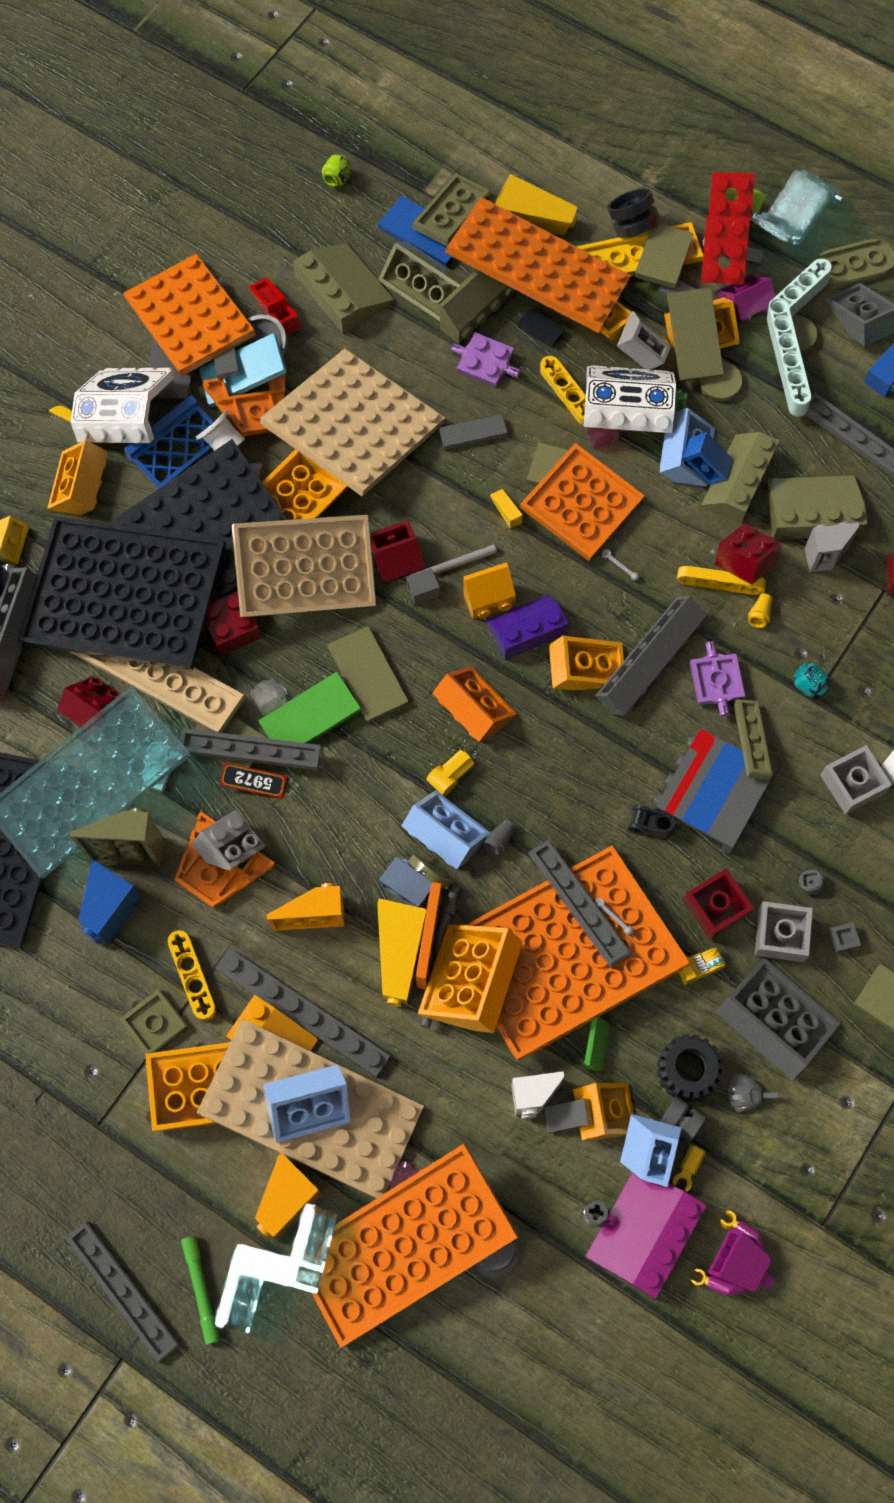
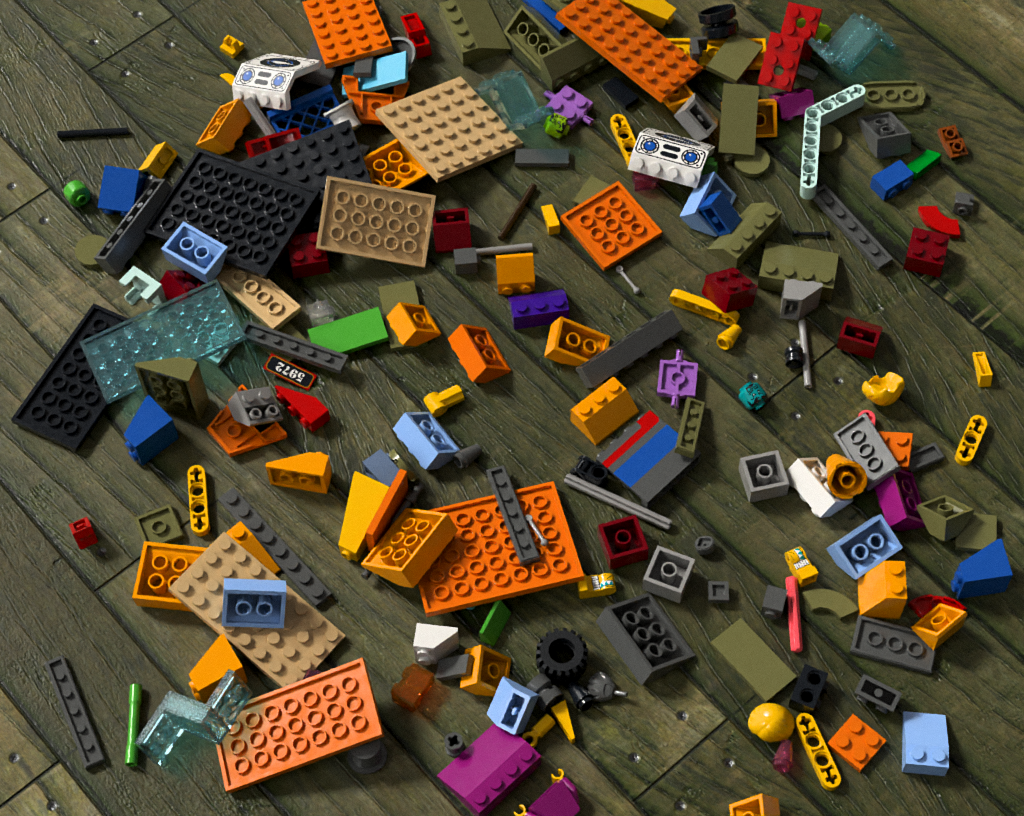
camera: 15 degrees right, 10 degrees down
none -> red slope [69,517,98,549]
none -> light aqua panel [119,266,168,319]
none -> light blue slope [161,221,228,285]
none -> yellow tile [220,35,244,59]
none -> light grey axle [244,97,276,136]
none -> red slope [245,127,302,158]
none -> red slope [275,385,330,433]
none -> light orange slope [387,302,441,347]
none -> clear orange brick [391,663,435,713]
none -> clear light blue bracket [474,69,555,131]
none -> dark brown bar [497,183,537,241]
none -> lime head [543,113,570,139]
none -> yellow piece [551,700,575,744]
none -> light grey axle [564,474,672,530]
none -> black cone [567,680,594,711]
none -> light orange slope [570,376,639,446]
none -> dark grey bracket [689,36,708,64]
none -> black wheel [784,346,804,369]
none -> black hinge [792,230,831,238]
none -> light grey bar [798,320,812,388]

